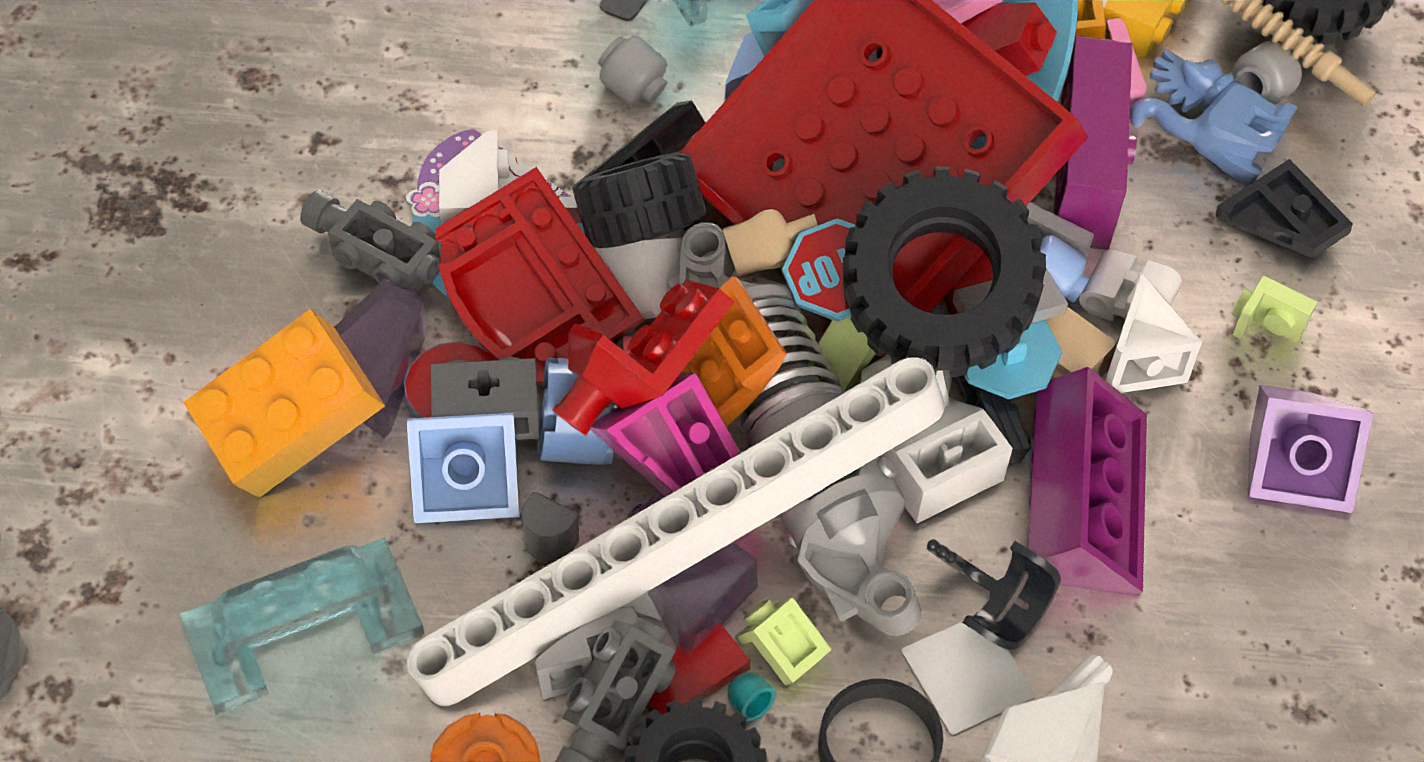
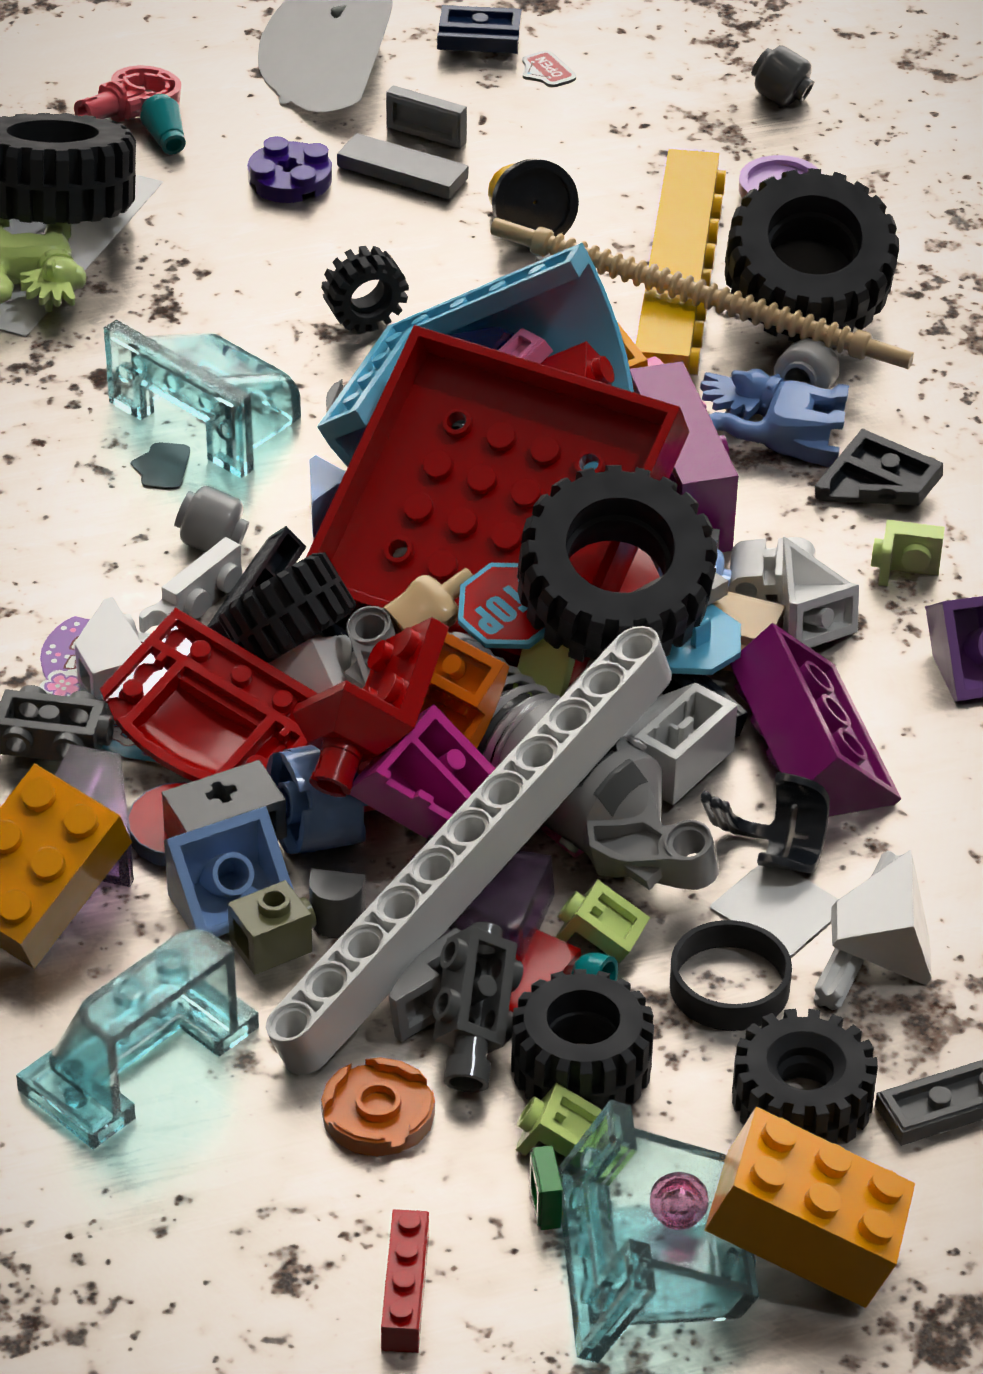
camera: 20 degrees left, 15 degrees down
none -> white plate [138,537,242,633]
none -> olive brick [228,880,316,975]

